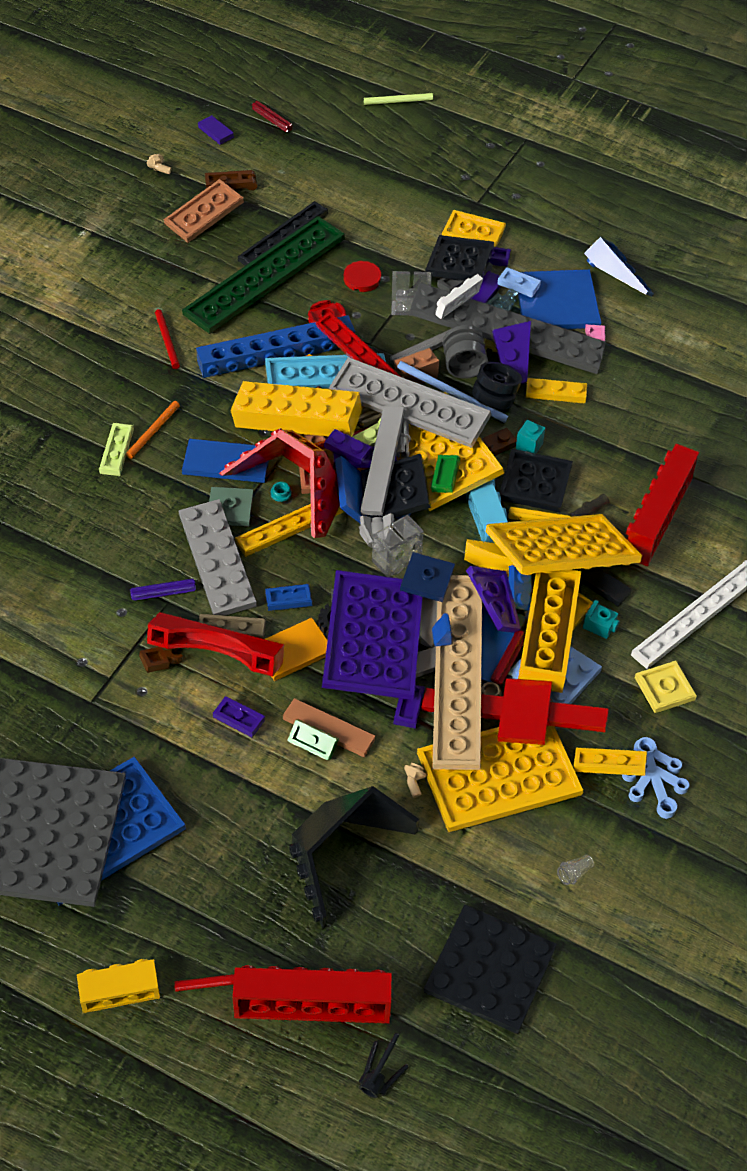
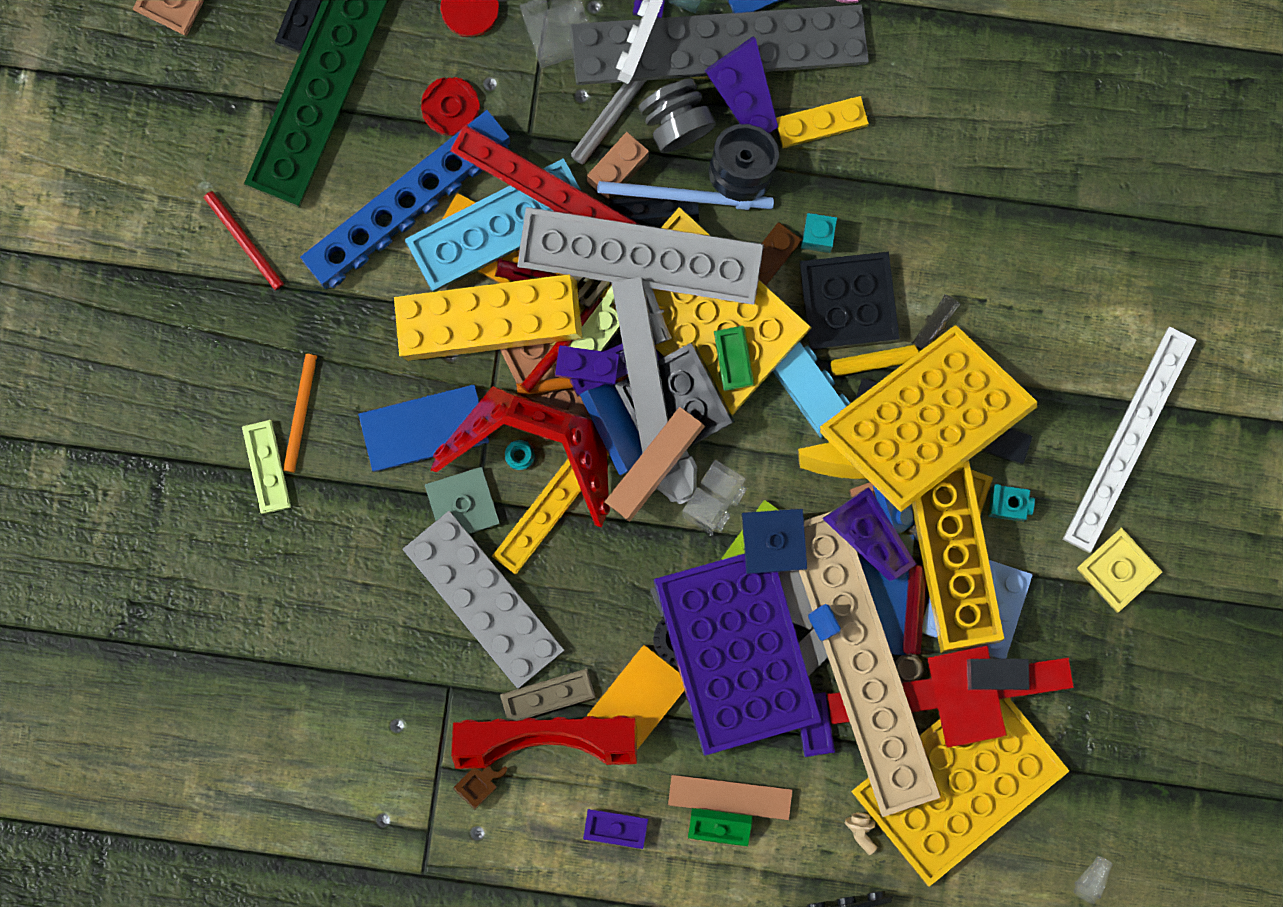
camera: 20 degrees left, 30 degrees up
dark purple axle [130,579,196,601] -> none
blue plate [265,584,312,611] -> none
yellow plate [574,748,647,776] -> none
light blue plant [622,737,689,819] -> none
red brick [626,444,699,567] -> none
none -> nougat tile [605,407,705,522]
none -> black tile [967,659,1029,690]

